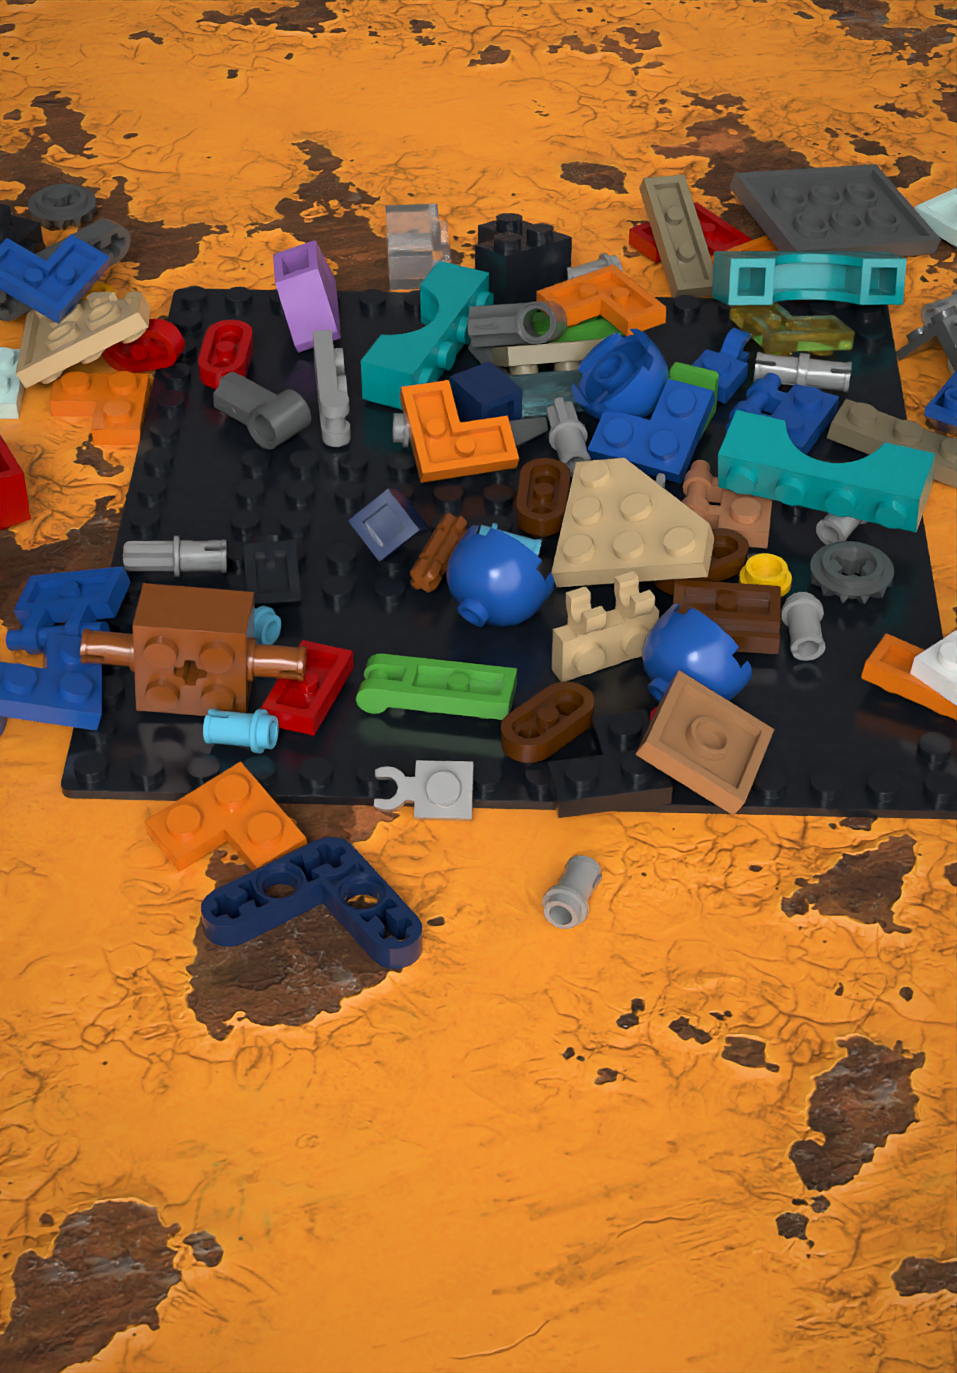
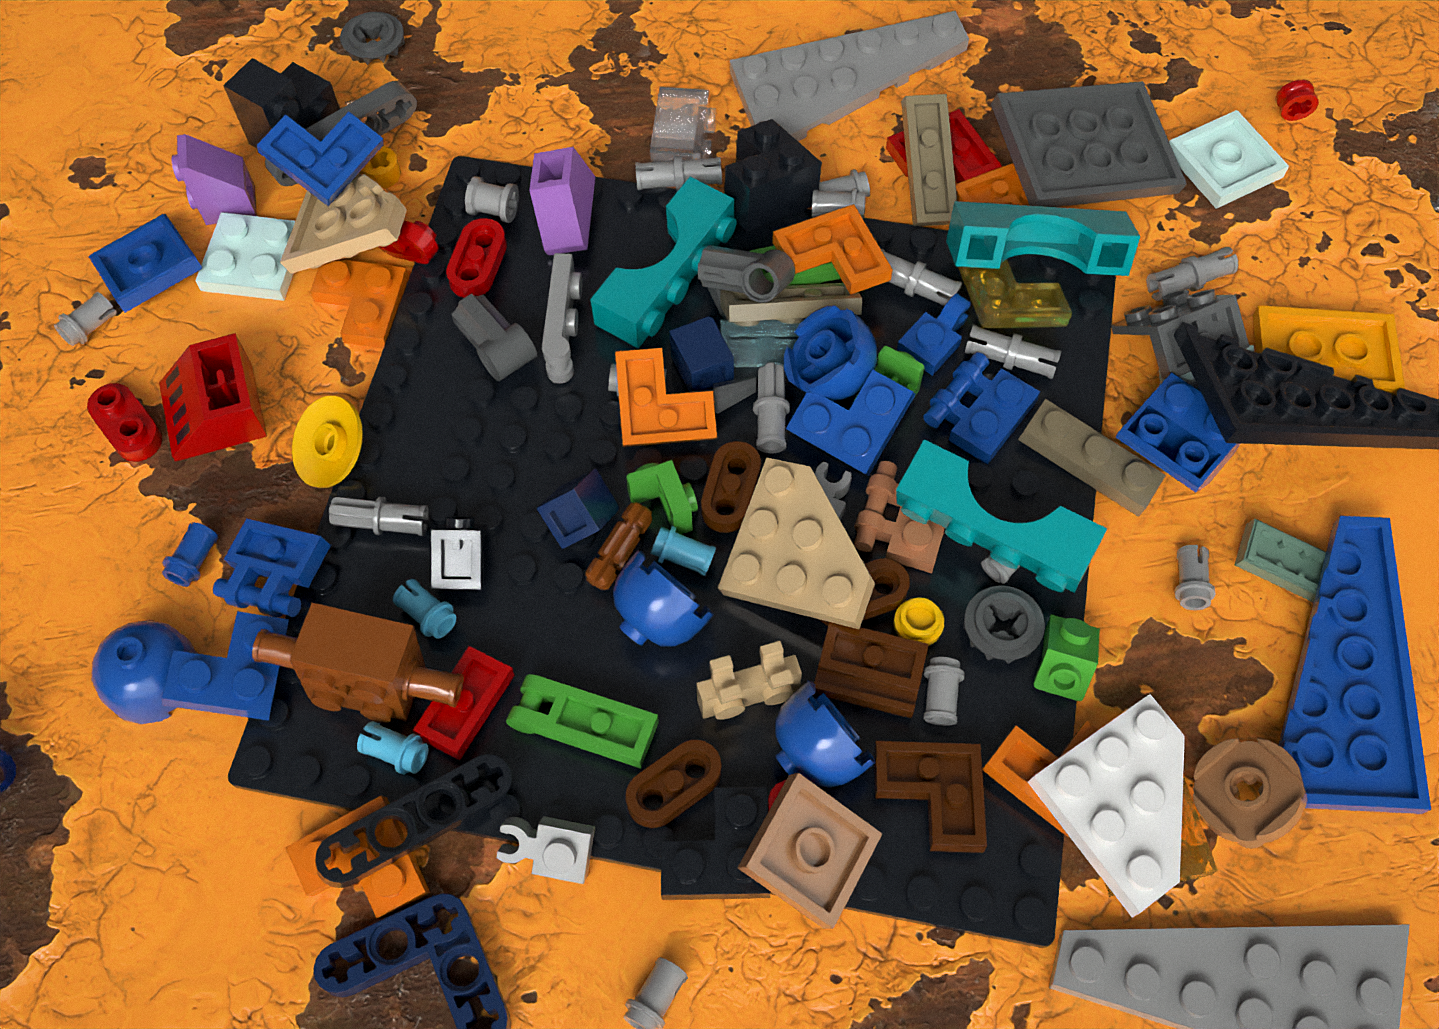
camera: 10 degrees right, 20 degrees up
none -> yellow dish [292,395,362,488]
none -> black beam [315,754,512,888]
none -> light grey bush [465,176,519,223]
none -> bright green bracket [626,460,698,534]
none -> light grey pin [635,156,722,191]
none -> light grey wing [730,11,969,141]
none -> reddish brown plate [874,741,987,853]
none -> light grey pin [881,249,962,306]
none -> bright green bracket [1034,615,1100,701]

